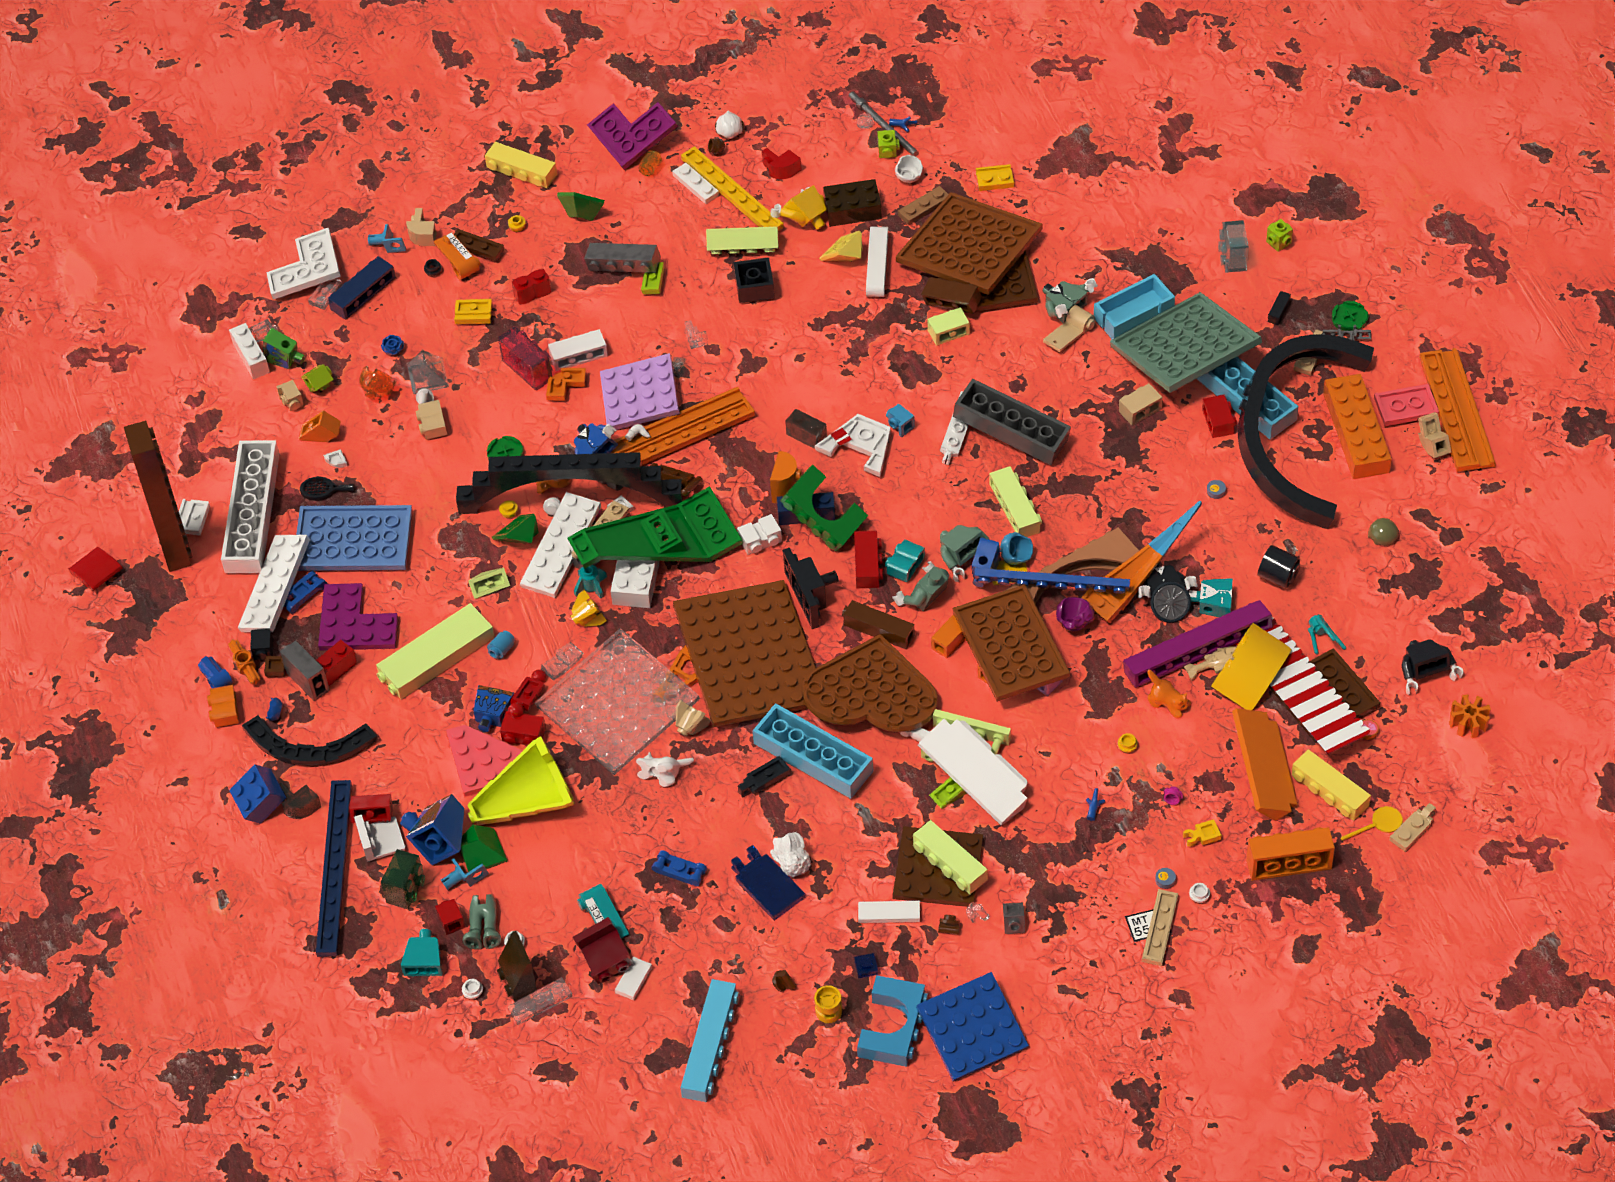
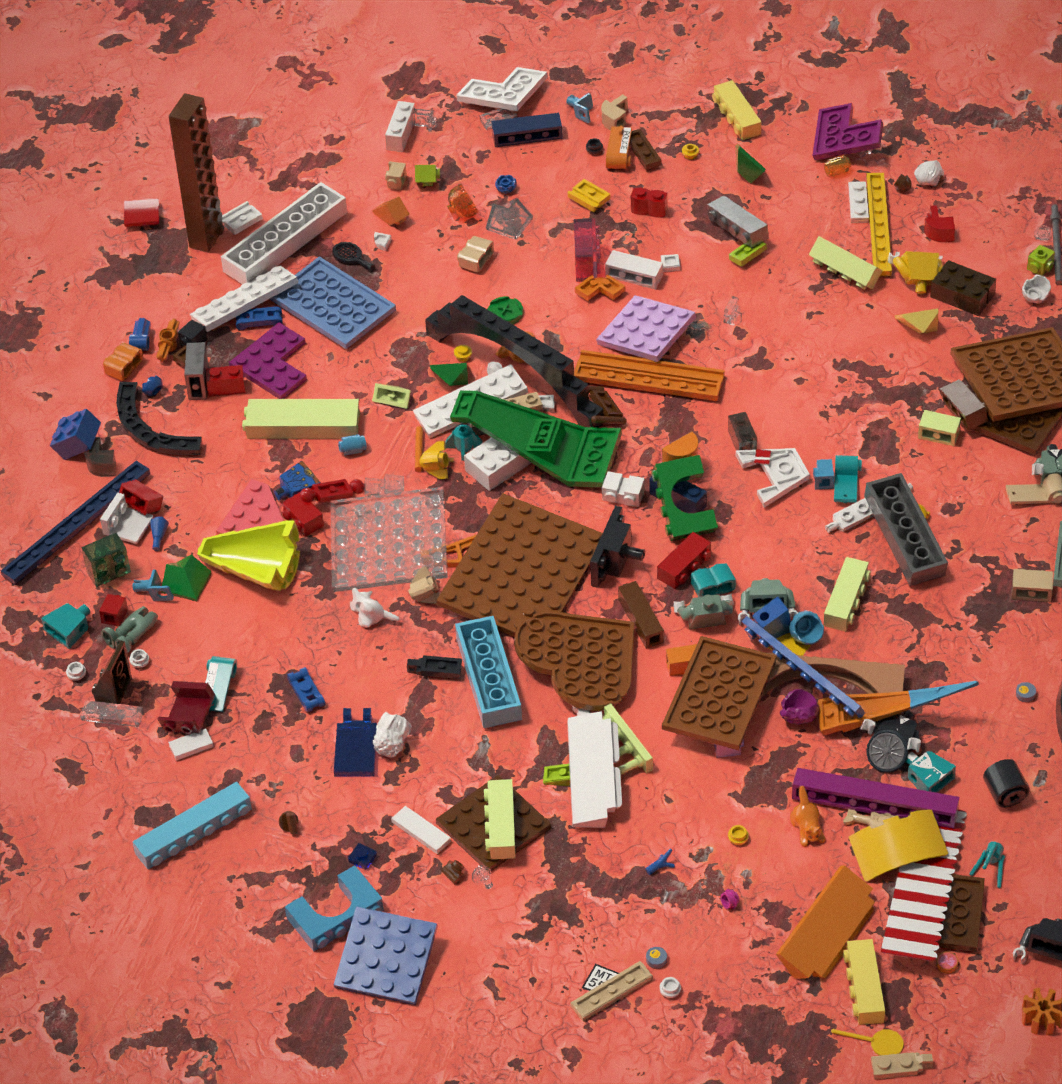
camera: 40 degrees right, 5 degrees down
bright green torso [263,328,305,369] -> none
blue slope [406,794,465,865] -> none
white plate [416,388,434,404] -> none
blue torso [574,423,618,454] -> none
white animal [625,424,650,441] -> none
black brick [733,257,775,303] -> none
yellow wheel [814,985,842,1023] -> none
white beam [866,227,888,297] -> none
medium nougat plate [898,186,948,225] -> none
flat silver bracket [1003,902,1025,934] -> none
yellow plate [1183,819,1222,847] -> none
orange brick [1246,827,1335,881] -> none
none -> orange bar [415,426,423,472]
none -> white tile [661,254,680,272]
none -> teal door [834,455,862,503]

